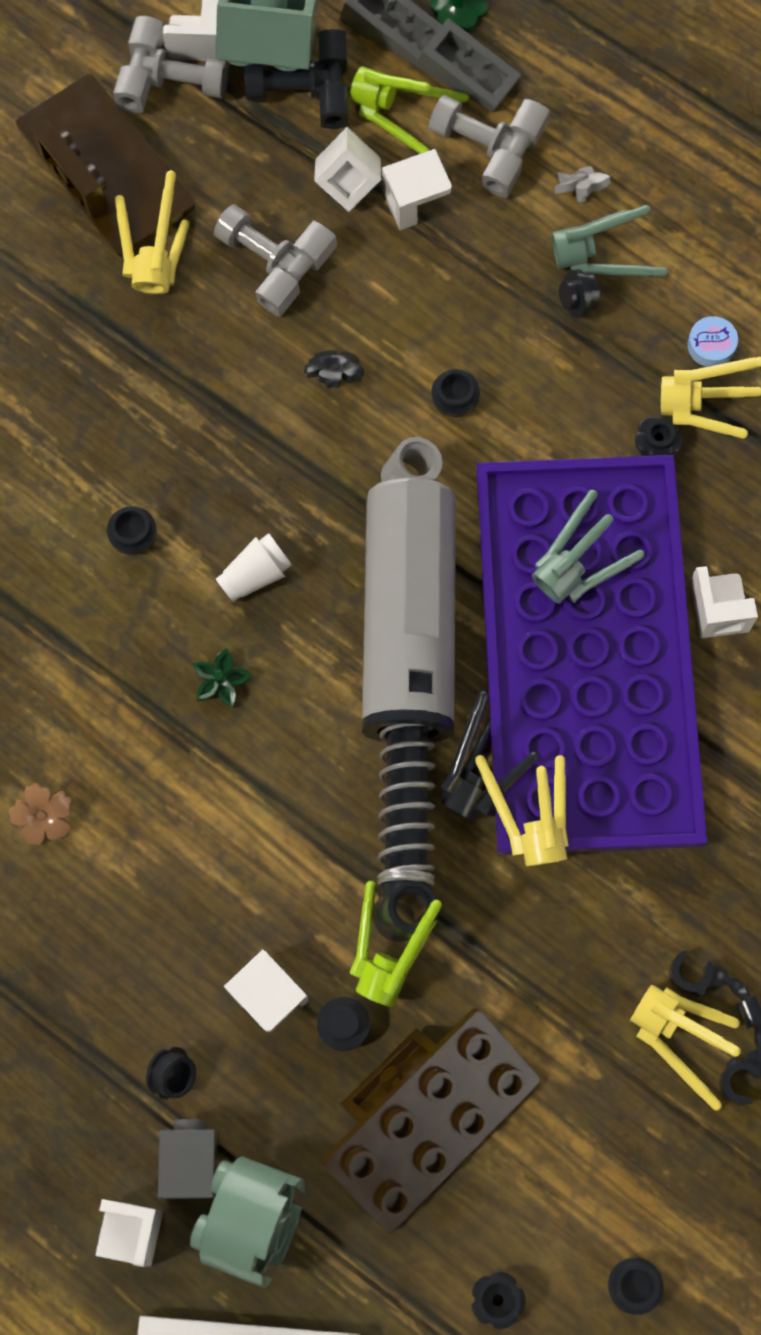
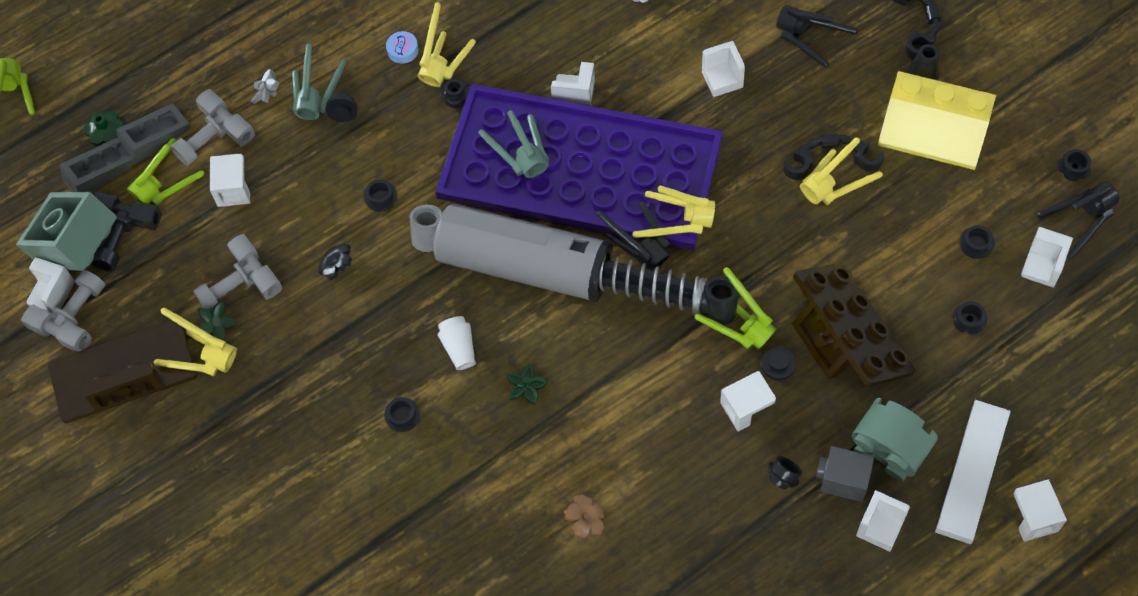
camera: 70 degrees left, 10 degrees down
white panel [314,127,381,212] -> none
none -> dark green plant [198,302,237,341]

